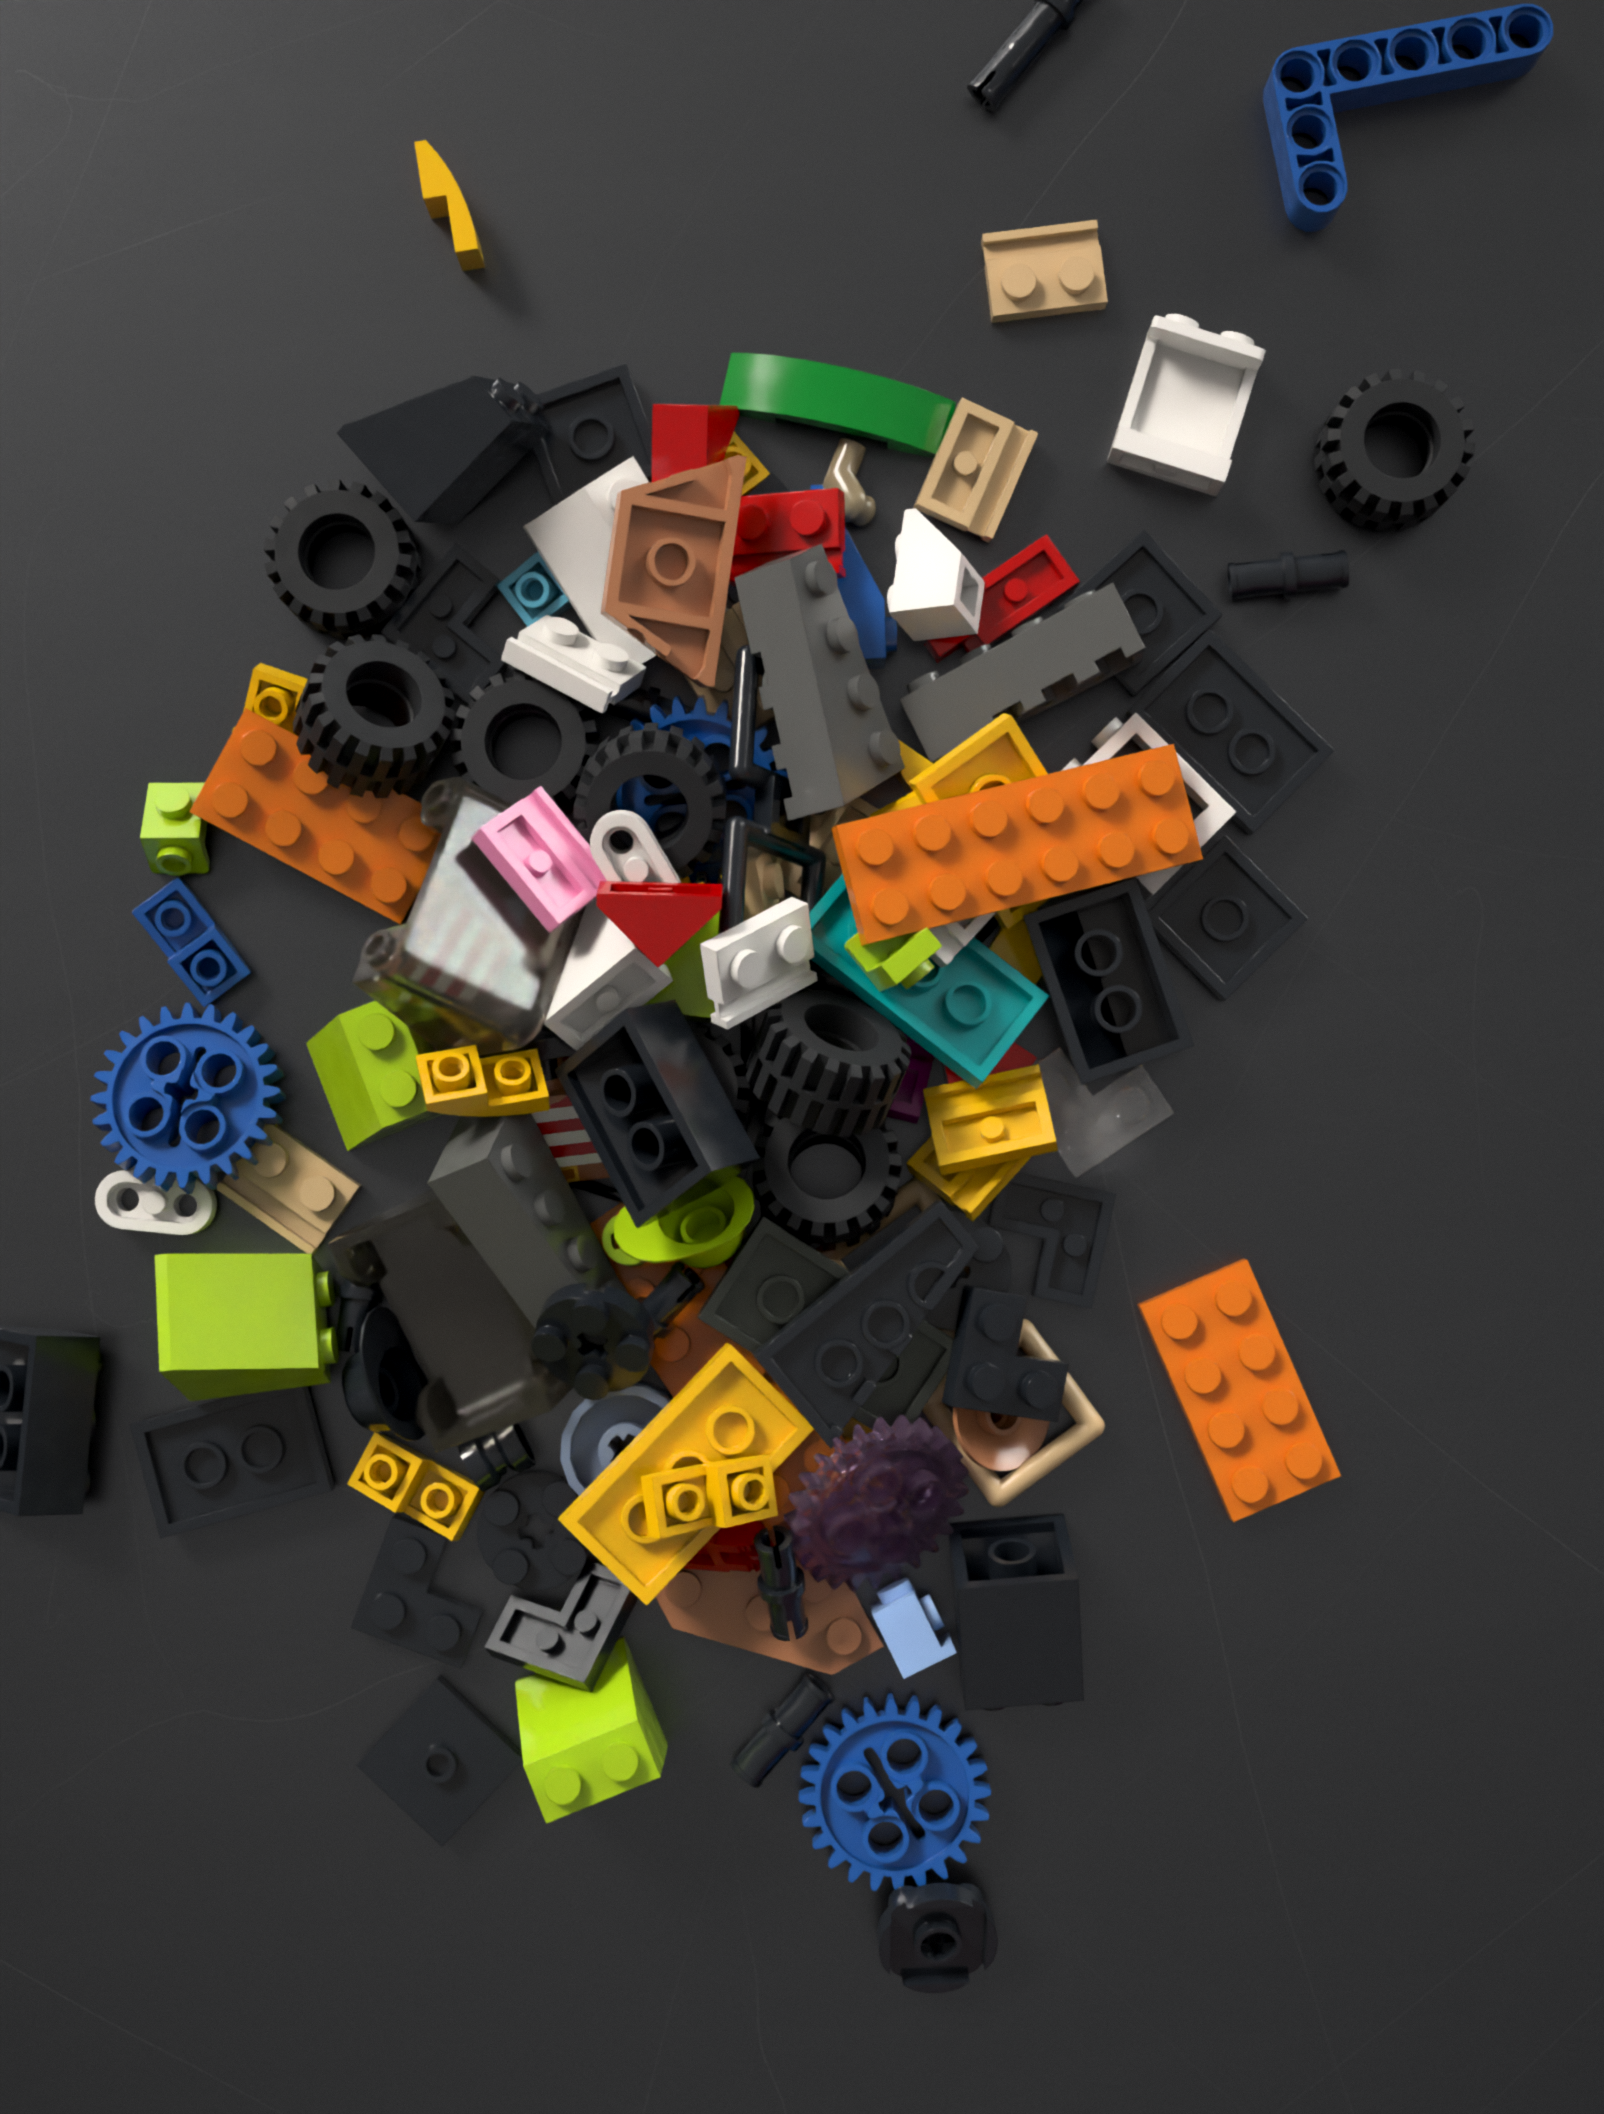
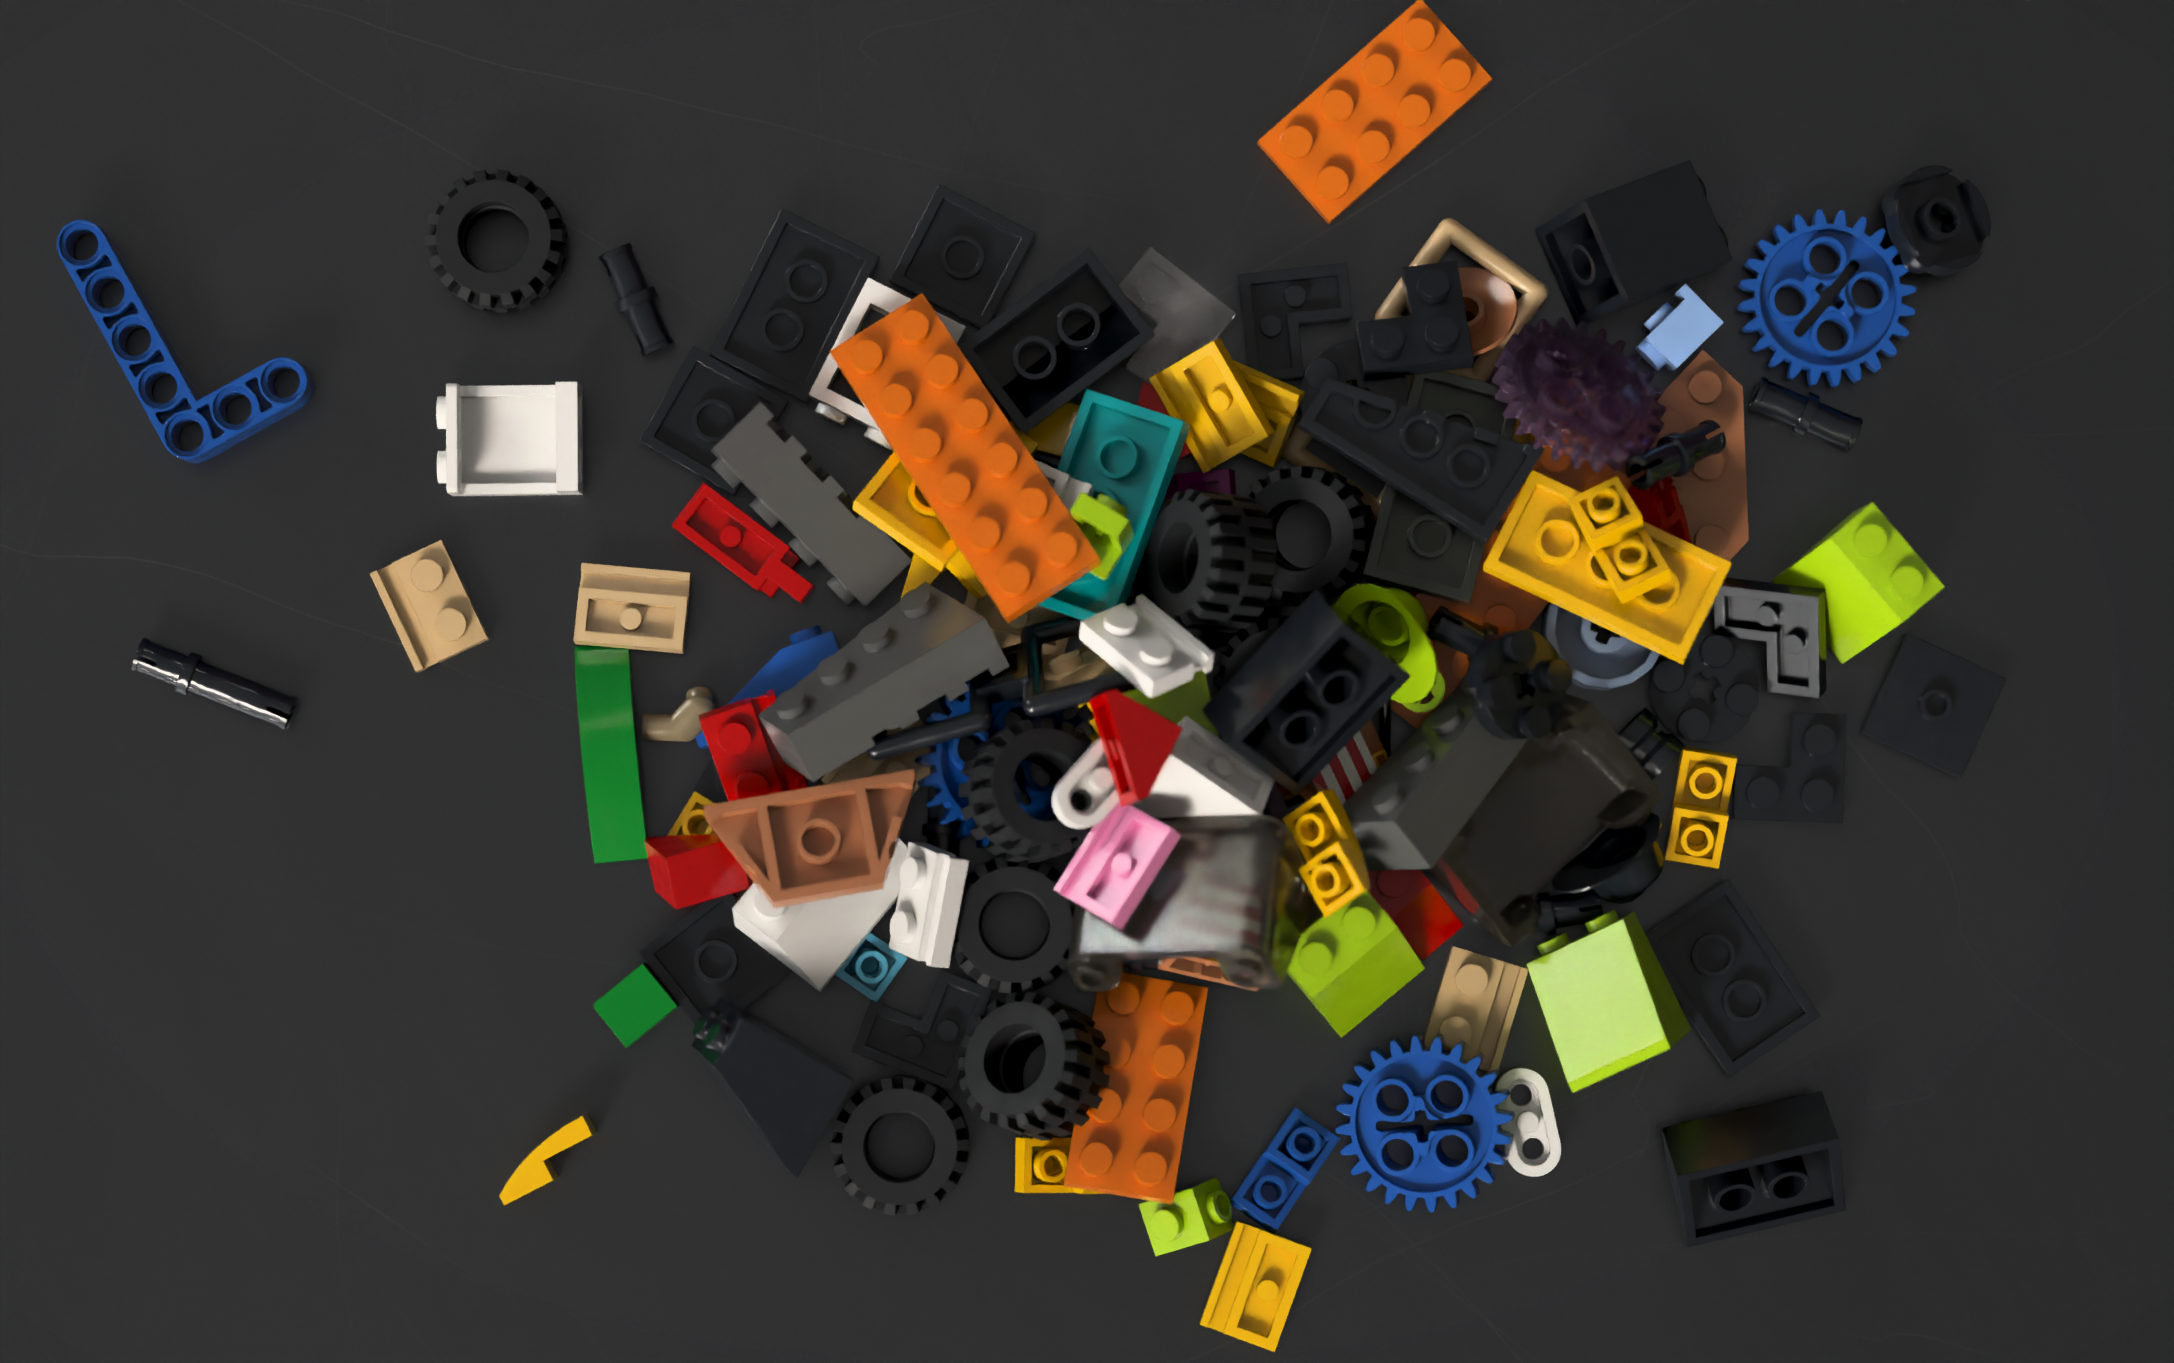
camera: 115 degrees left, 0 degrees up
white slope [887,508,985,641] -> none
none -> green panel [594,963,680,1048]
none -> yellow plate [1199,1220,1312,1352]
none -> red slope [1367,869,1464,961]

